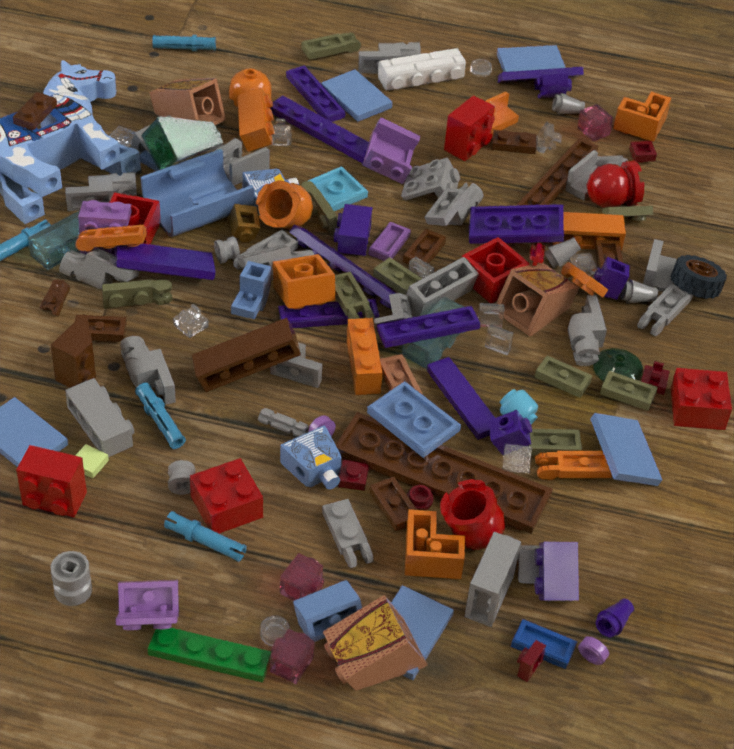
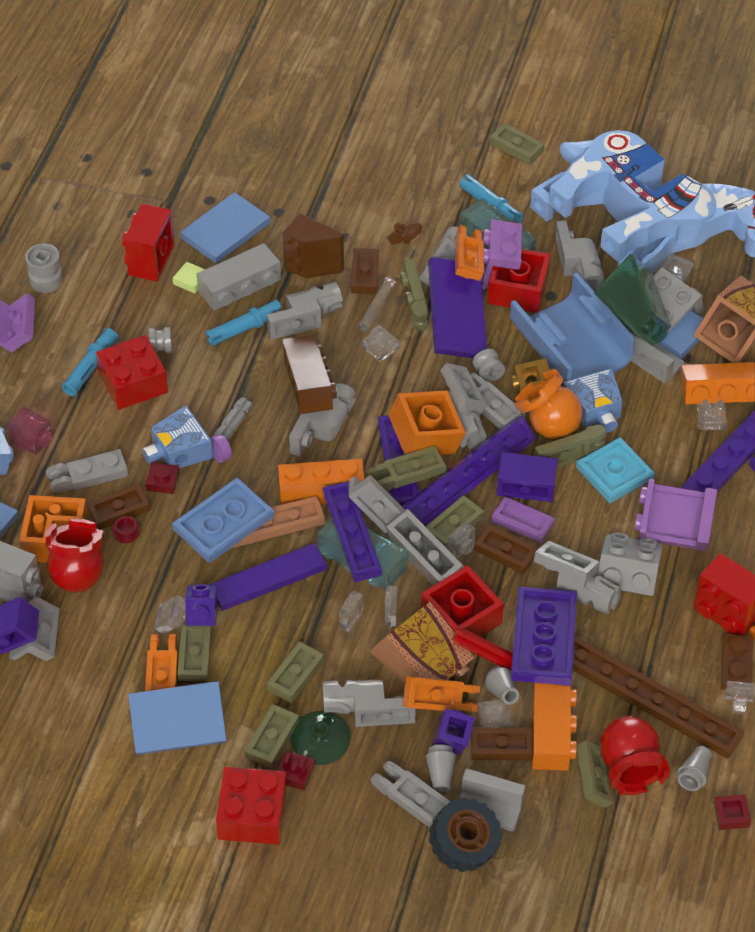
camera: 95 degrees right, 5 degrees up
reddish brown plate [13,92,57,131] -> none
light grey panel [224,147,270,185] -> none
medium blue brick [231,261,272,319] -> none
reddish brown plate [336,412,553,534] -> none
medium azure head [500,389,538,424] -> none
light grey panel [565,150,598,201] -> none
none -> clear piece [359,277,395,331]

